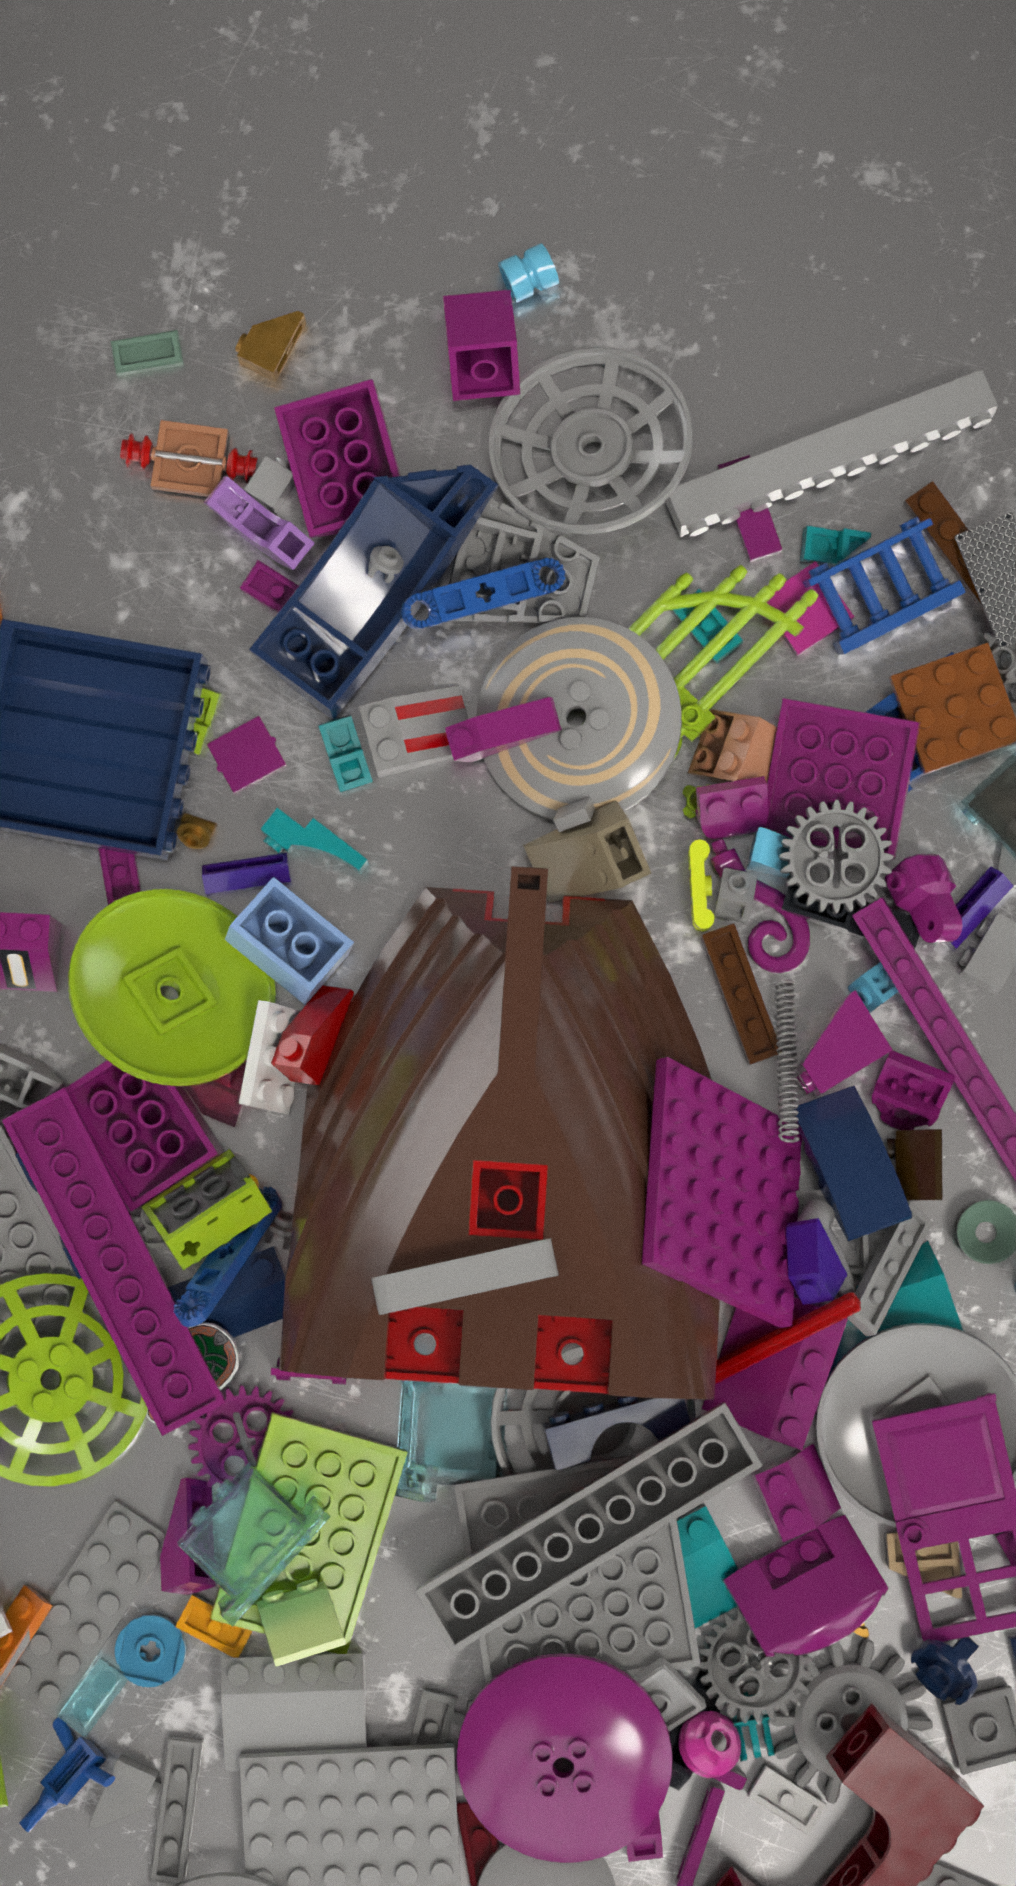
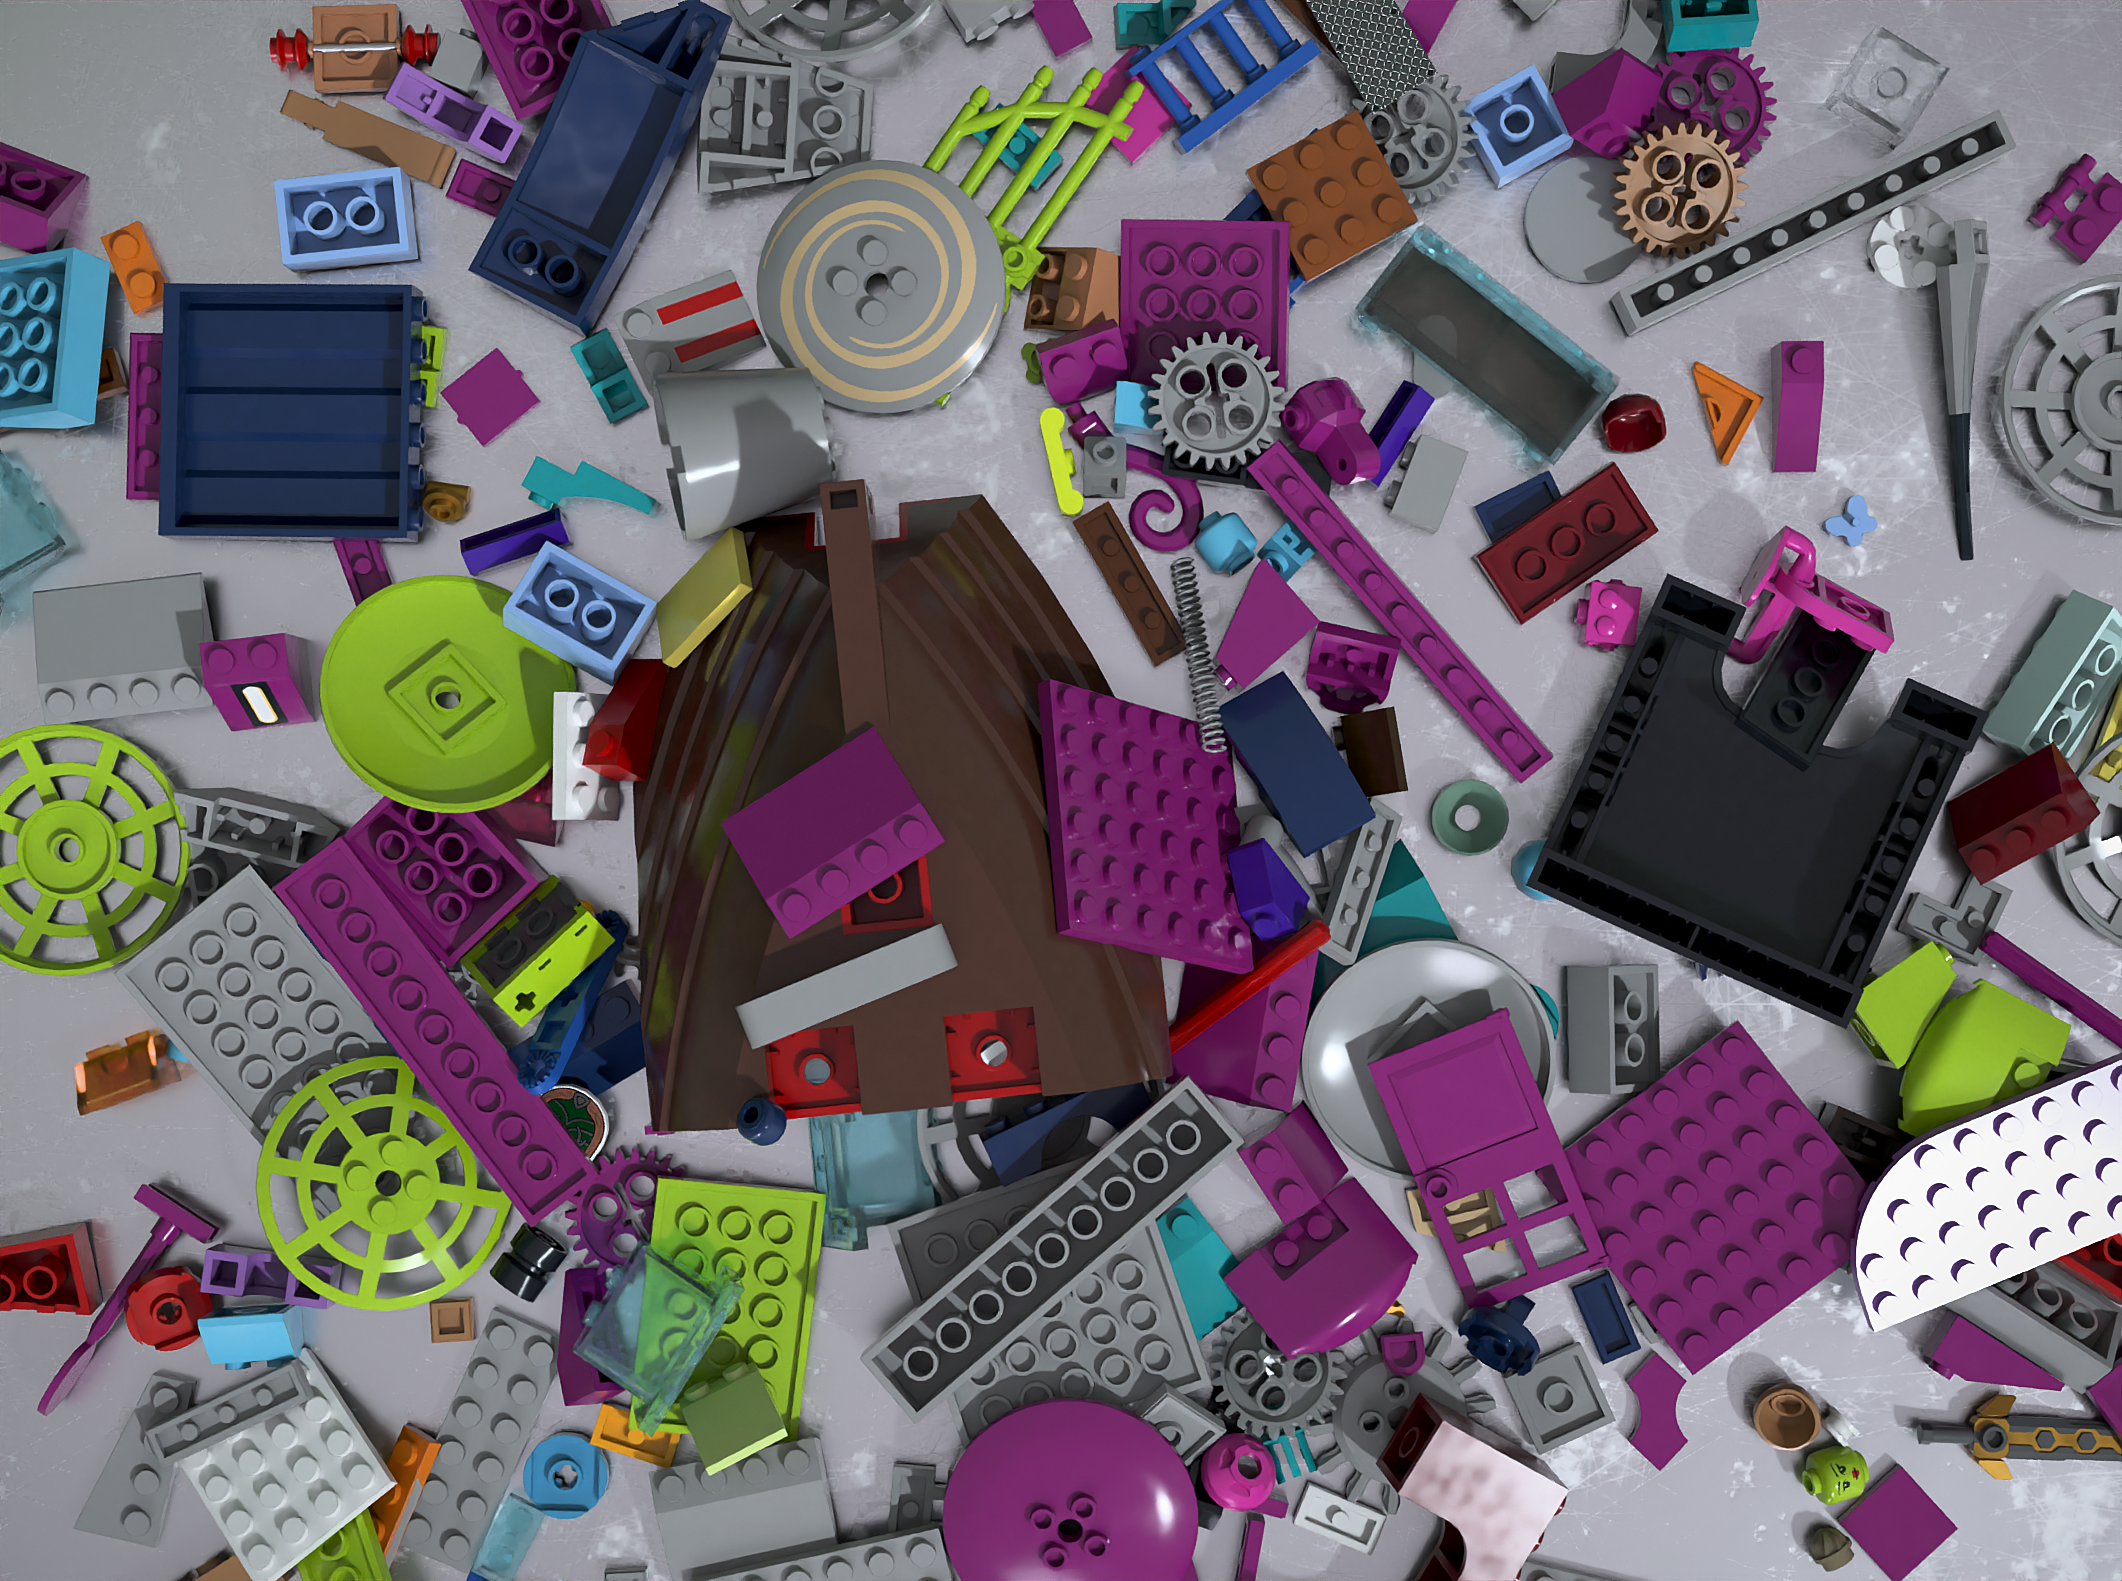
camera: 15 degrees left, 5 degrees up
light grey plate [368,546,404,583] -> none
blue piece [401,558,566,630] -> none
magenta slope [445,697,562,762] -> none
dark tan slope [523,800,651,903] -> none
light grey tile [554,797,595,832] -> none
none -> light blue brick [274,167,418,273]
none -> medium nougat piece [280,89,456,188]
none -> medium nougat tile [429,1297,476,1343]
none -> black wheel [490,1222,568,1303]
none -> light grey cone [651,367,836,542]
none -> light yellow tile [656,527,753,668]
none -> magenta slope [721,726,946,939]
none -> dark blue piece [736,1096,787,1146]
none -> medium azure head [1195,511,1257,575]
none -> magenta tile [1380,1331,1425,1377]

